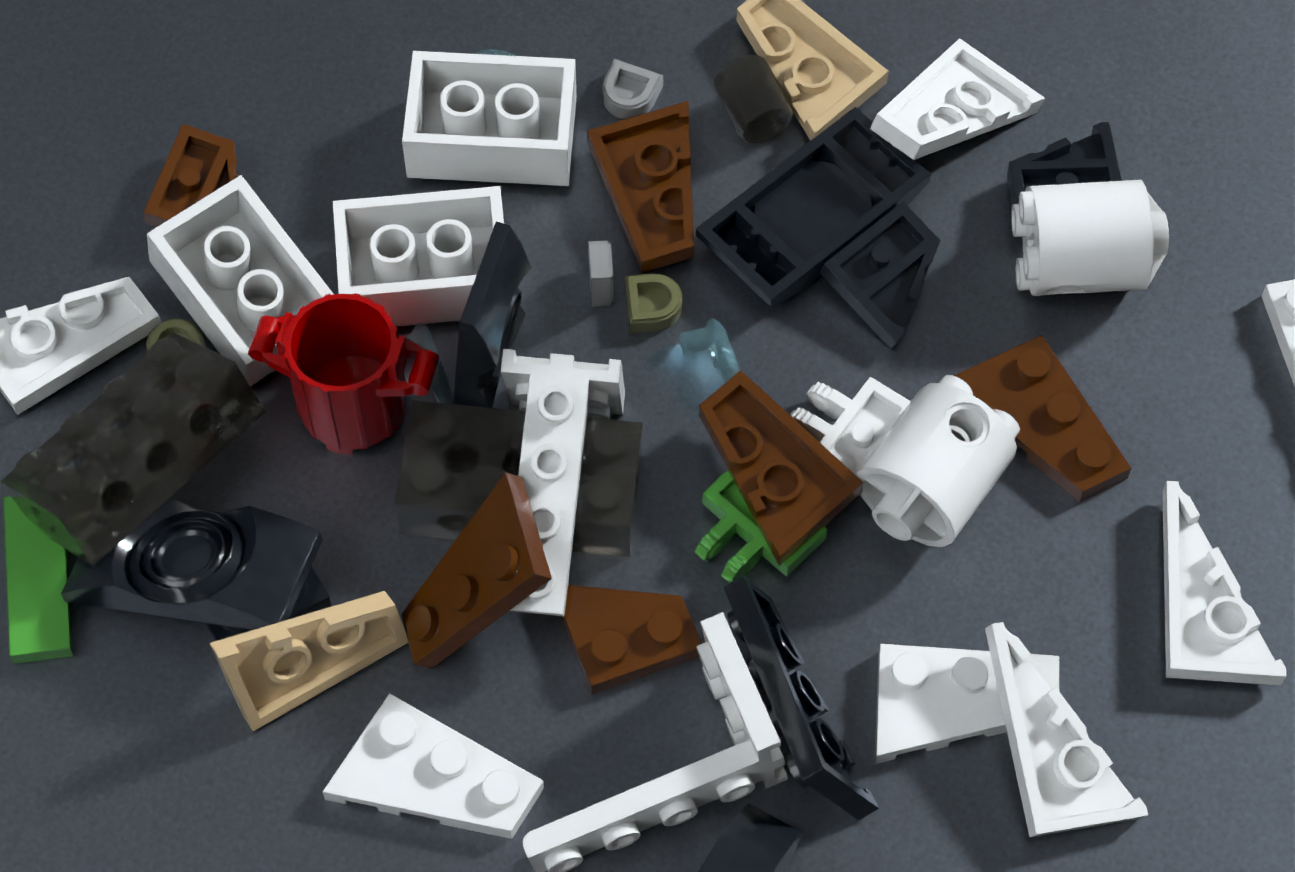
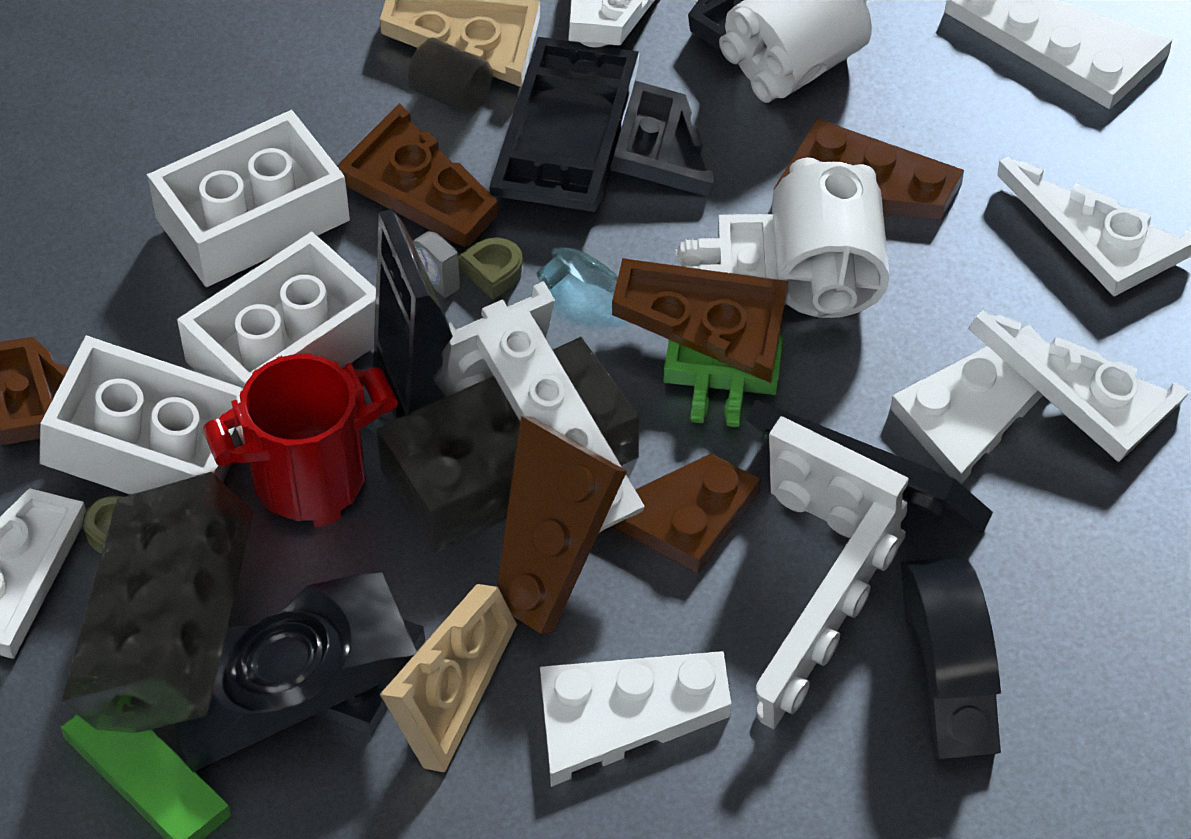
camera: 35 degrees left, 10 degrees down
light grey tile [602,59,663,119] -> none

